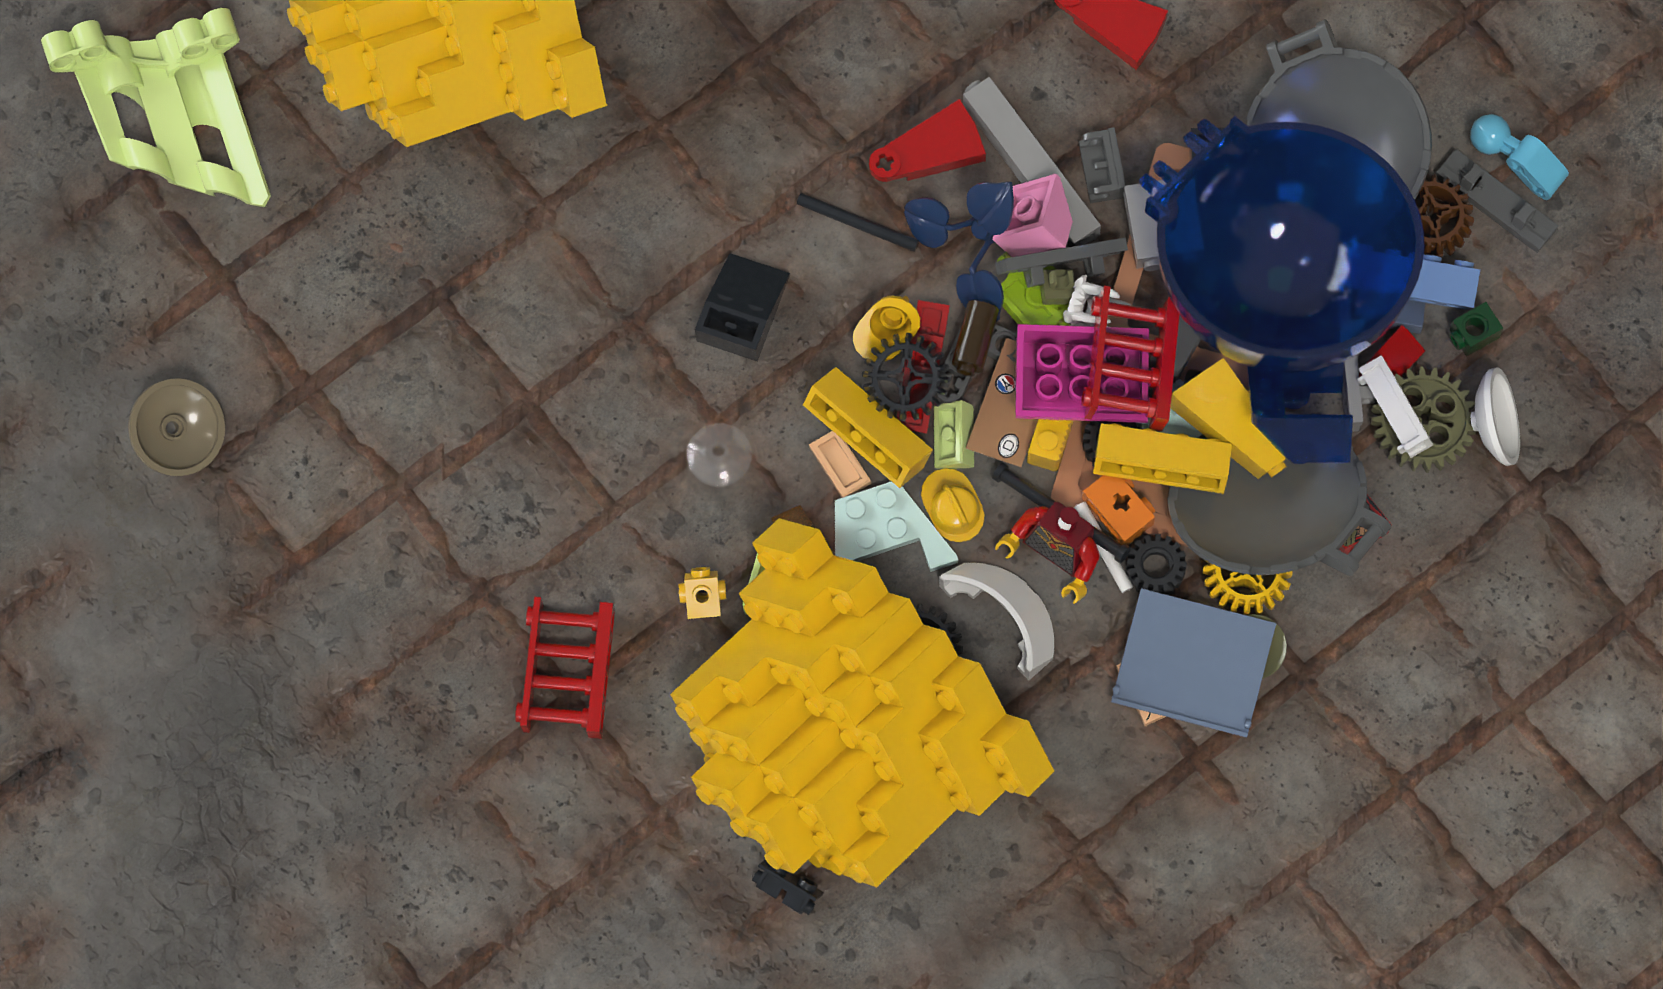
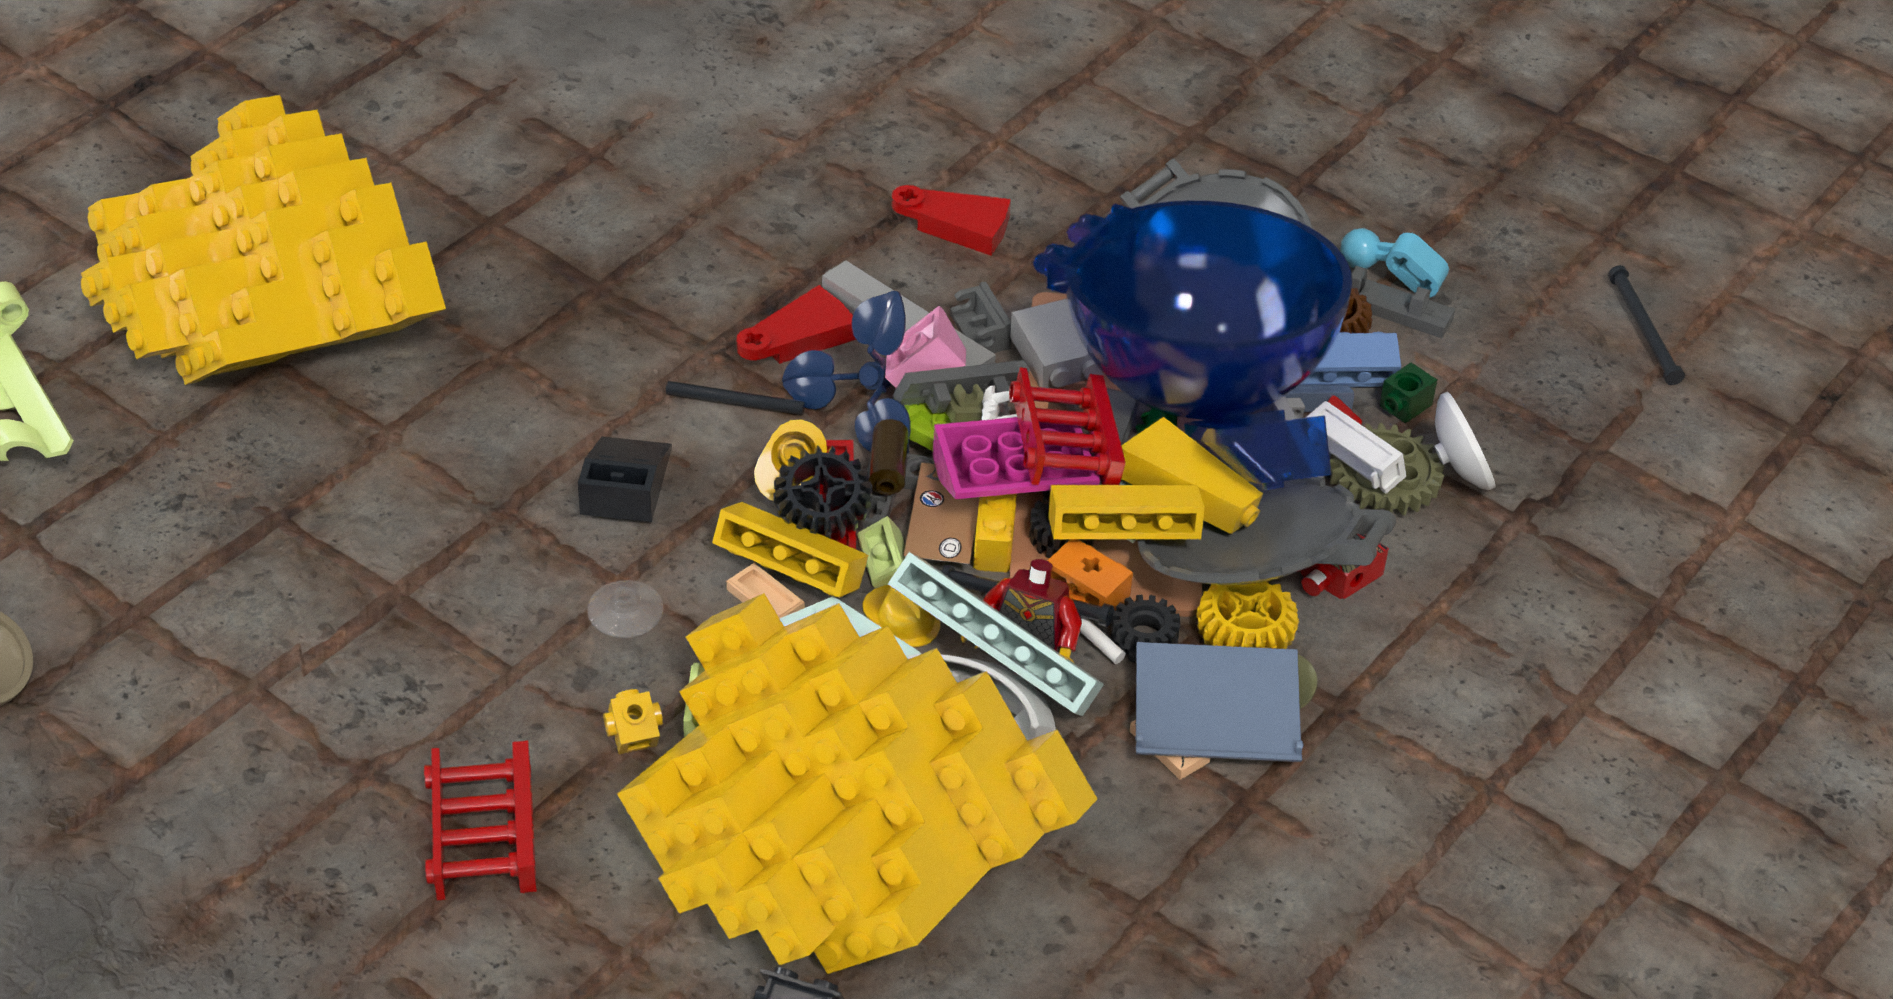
camera: 20 degrees left, 30 degrees down
none -> light aqua brick [888,552,1104,716]

